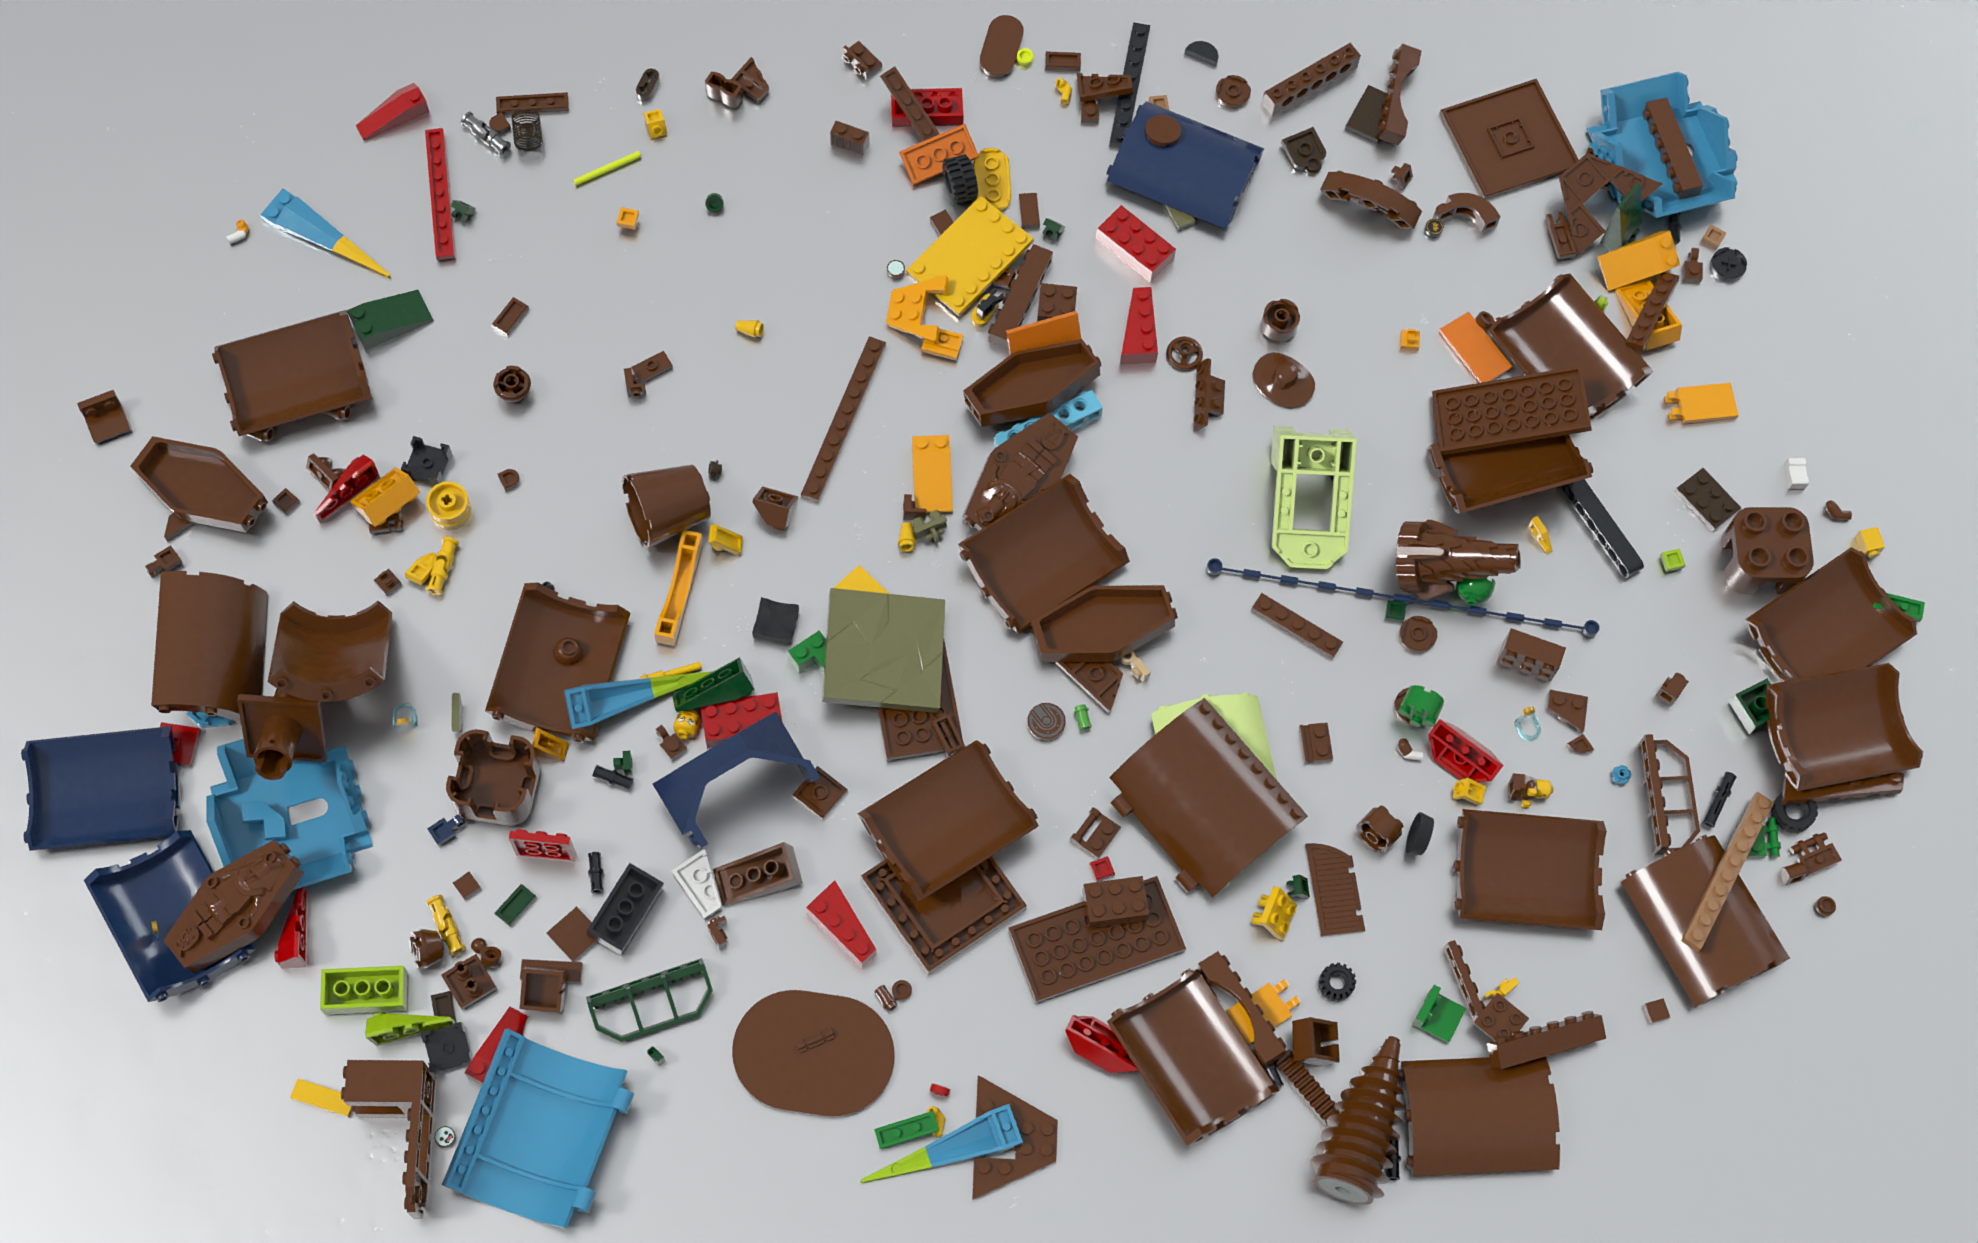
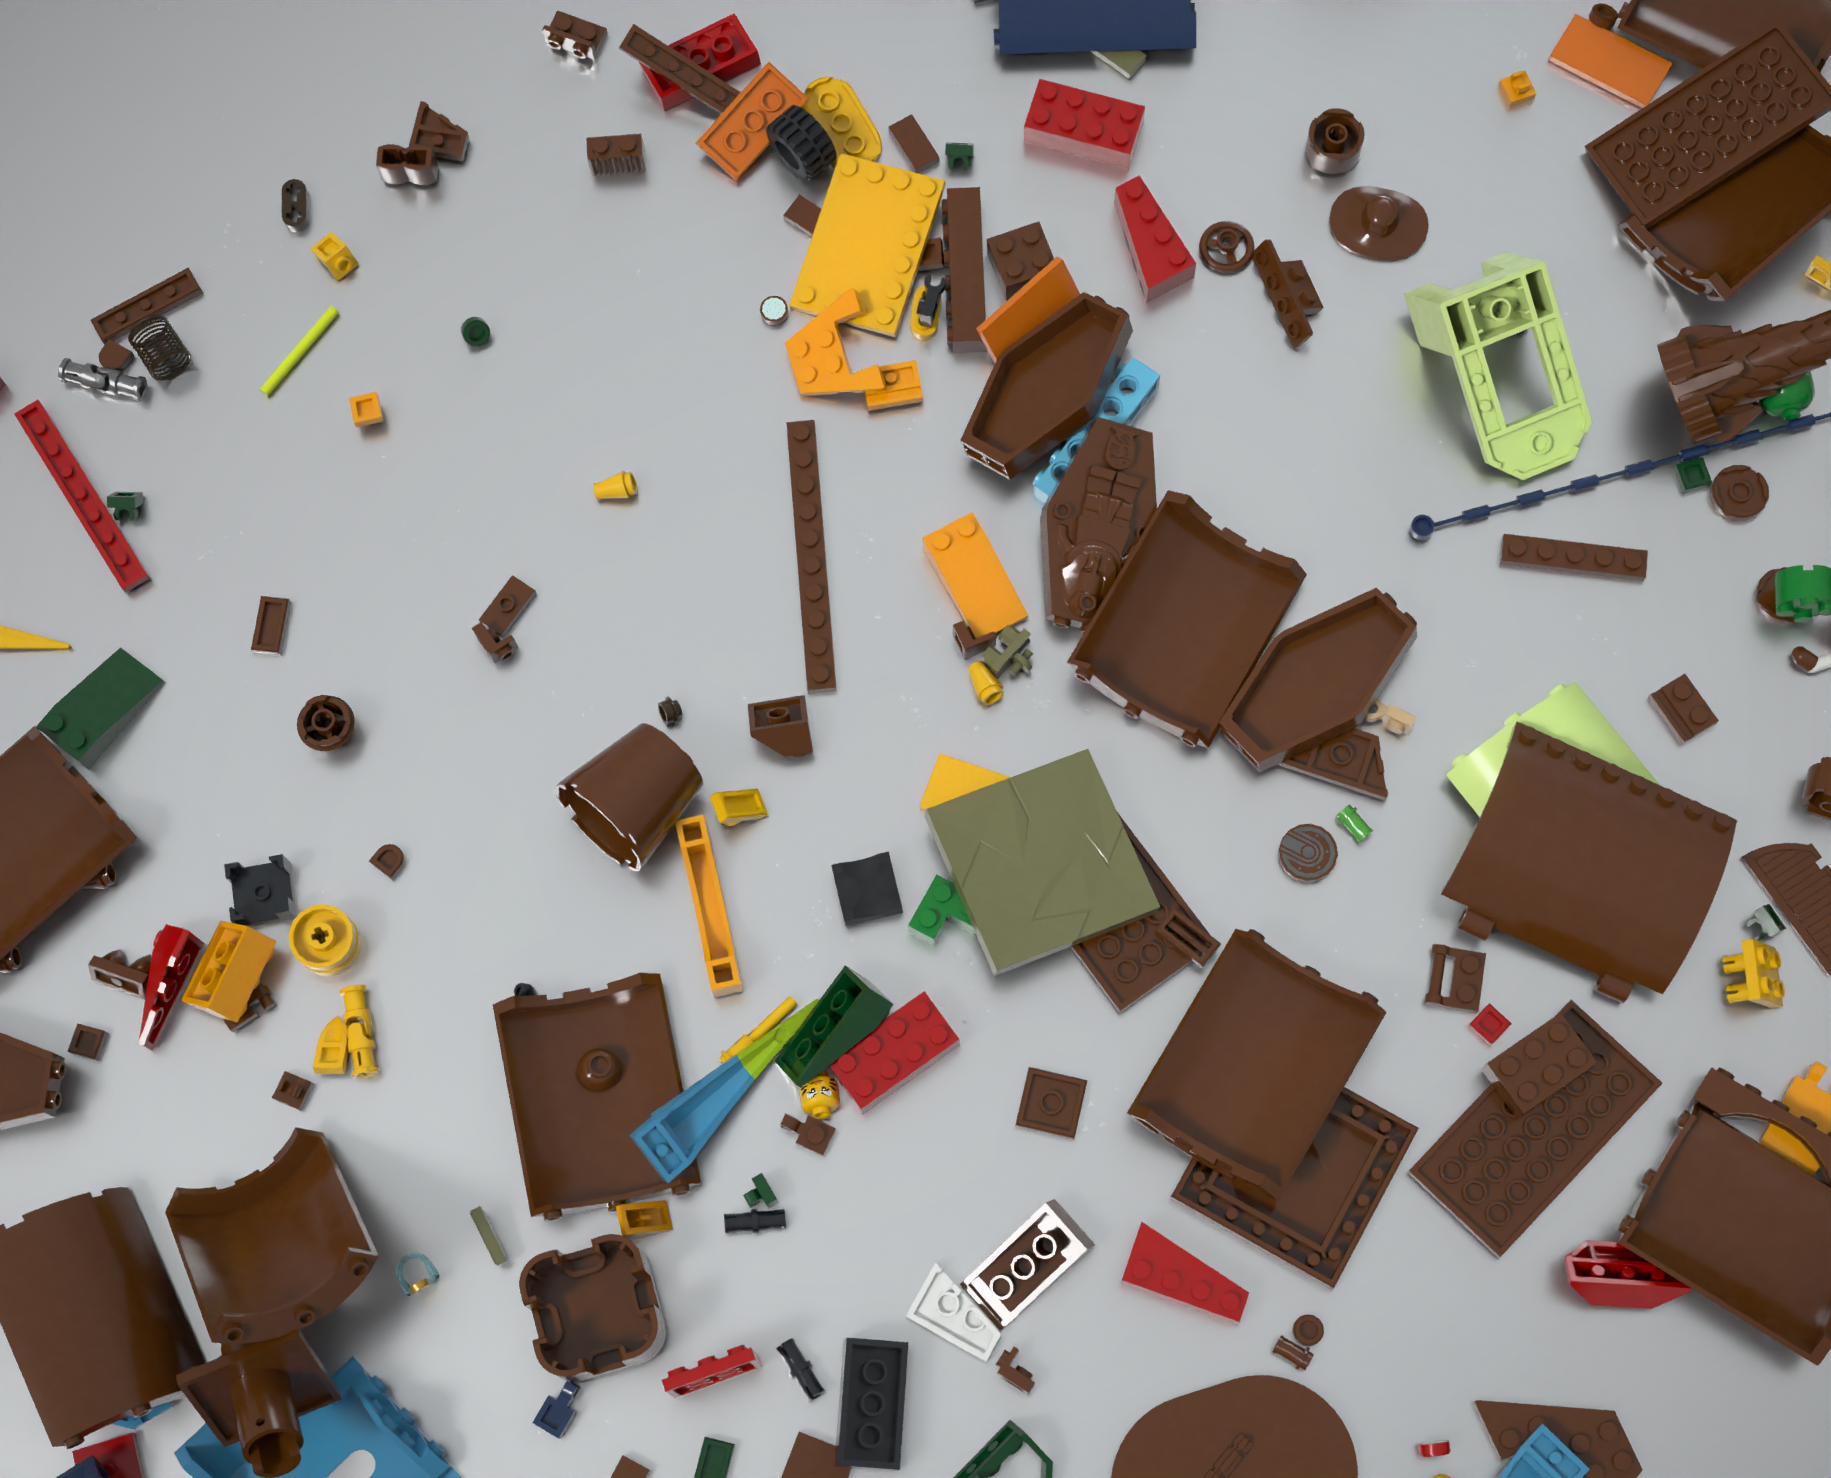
camera: 15 degrees left, 5 degrees up
dark blue panel [653,711,820,848] -> none

